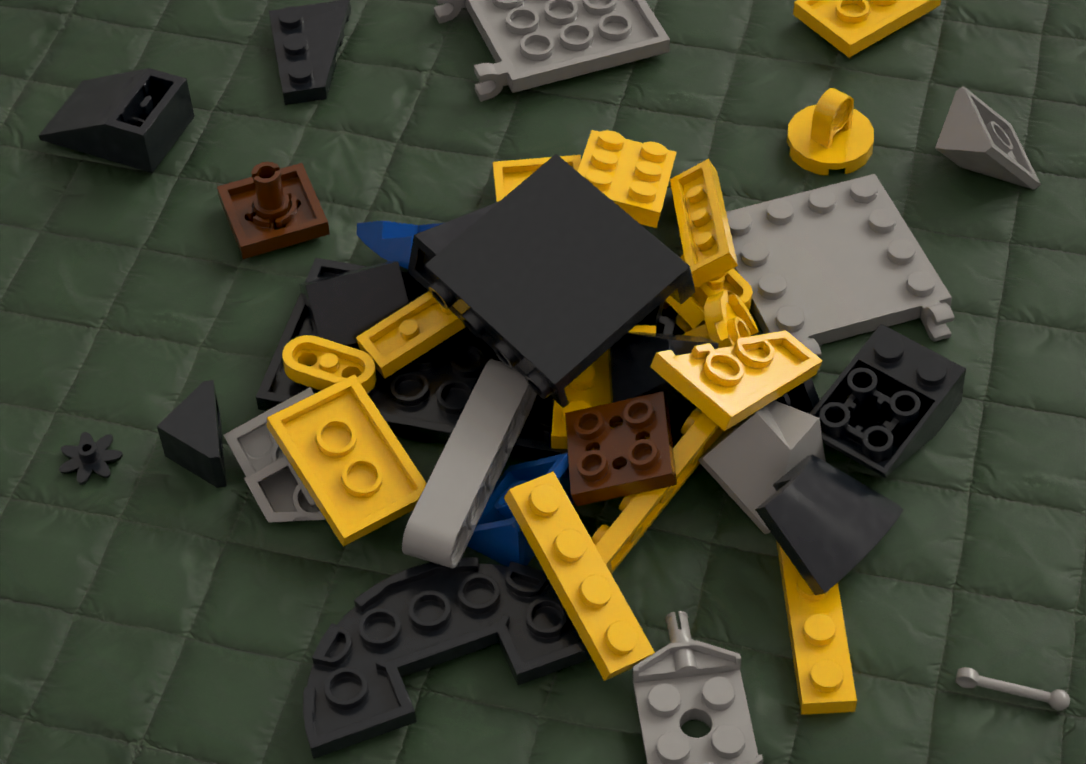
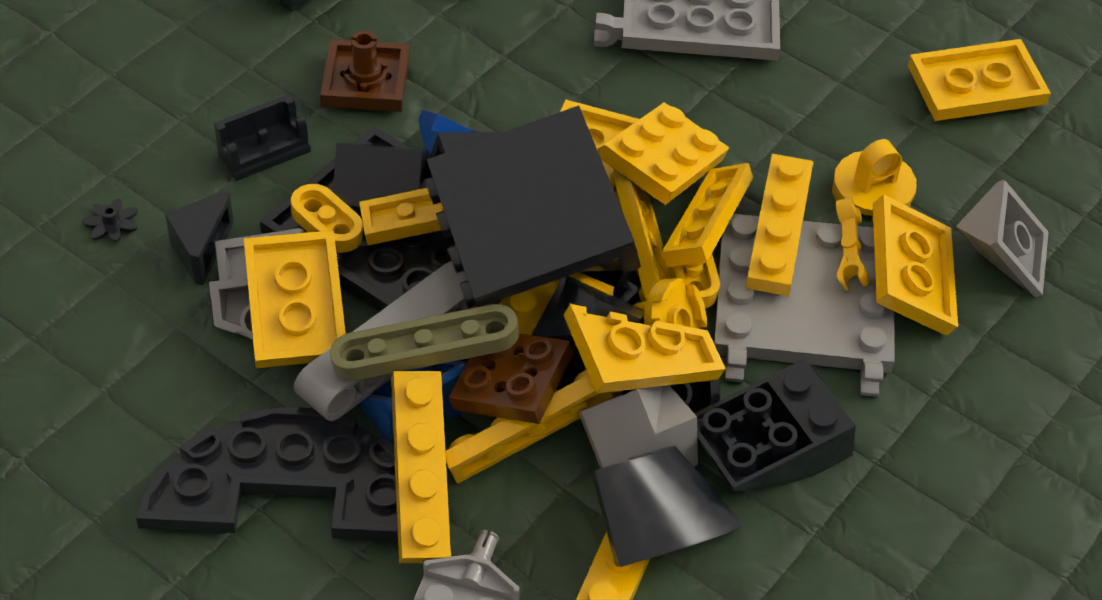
camera: 20 degrees right, 0 degrees up
none -> black hinge [214,94,311,181]
none -> olive plate [329,304,519,381]
none -> yellow plate [746,154,813,296]
none -> yellow piece [836,196,870,291]
none -> yellow plate [873,194,958,336]

